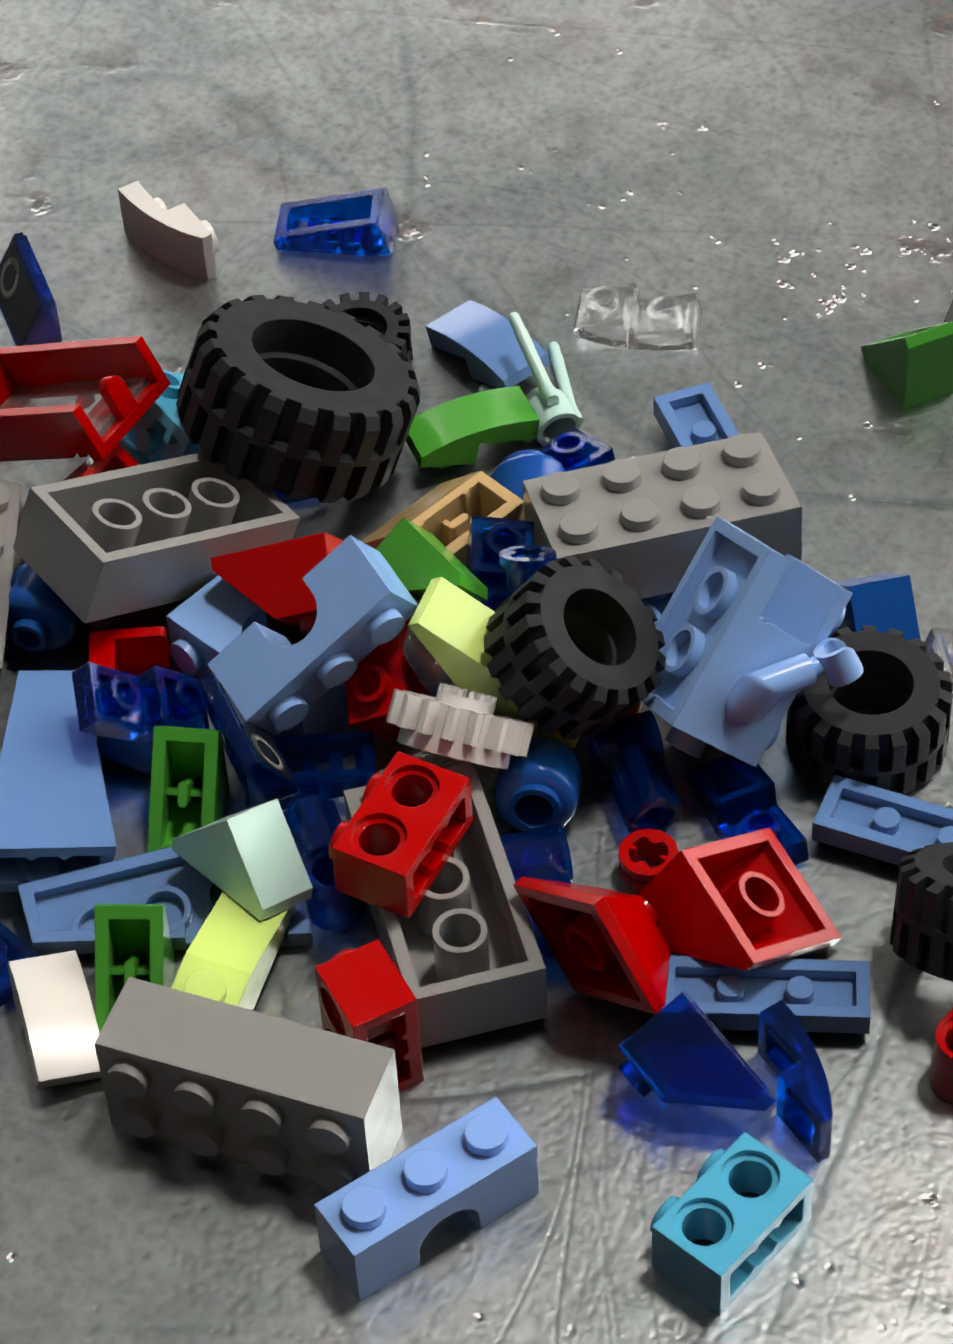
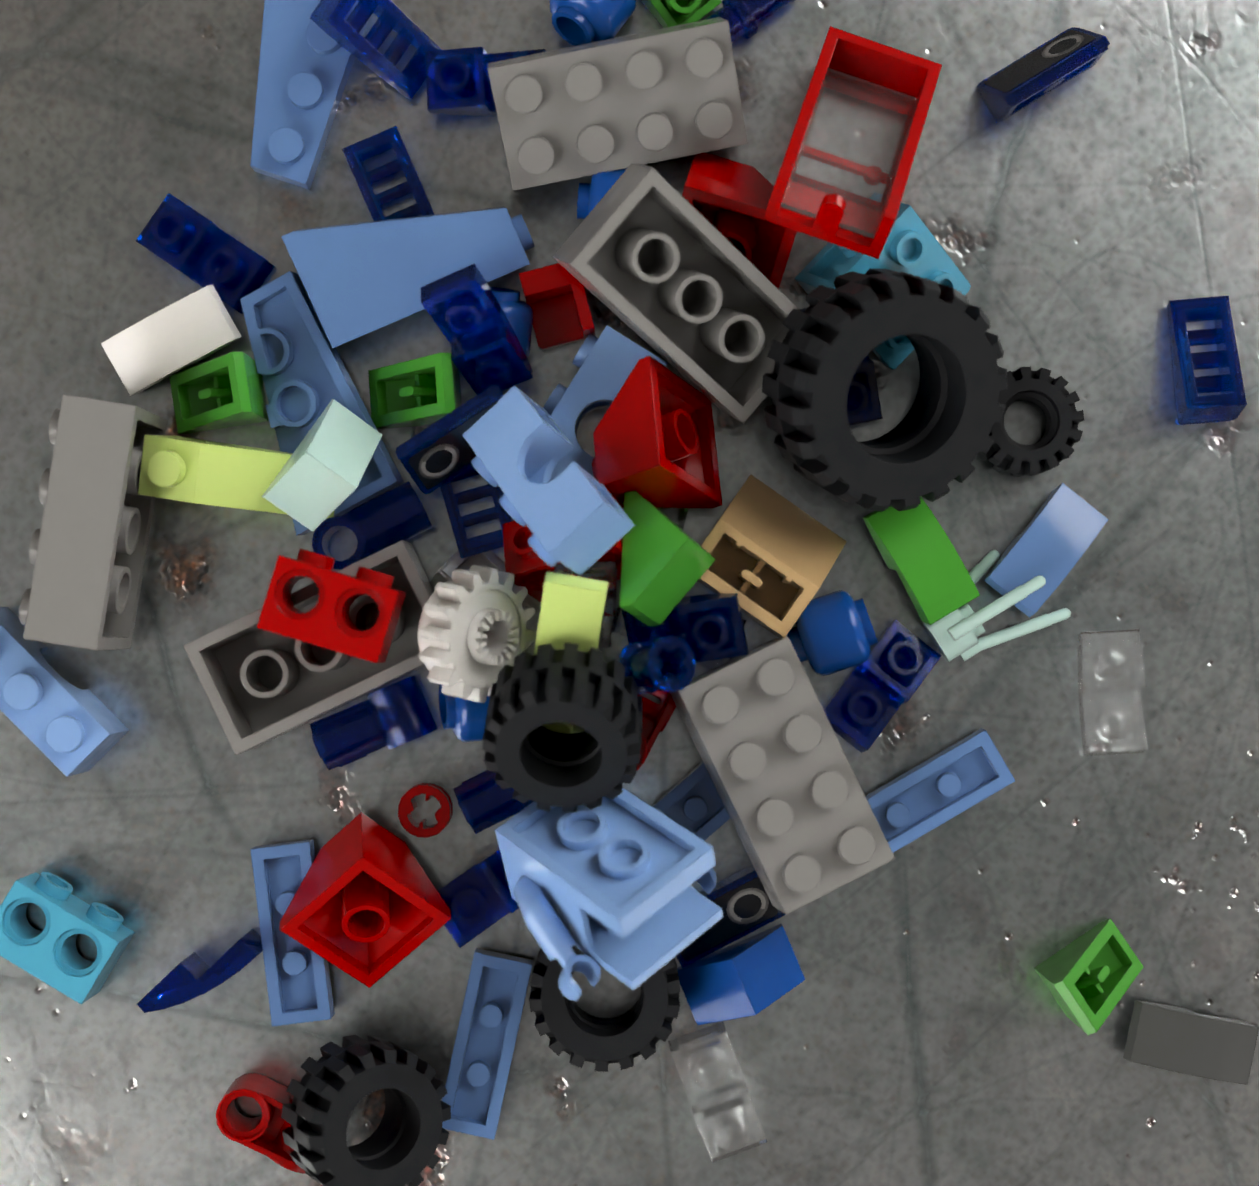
camera: 75 degrees right, 40 degrees up
white slope [118,181,219,281] -> none
red brick [315,939,424,1092] -> none
red slope [513,876,671,1015] -> none
clear blue slope [617,990,777,1111] -> none

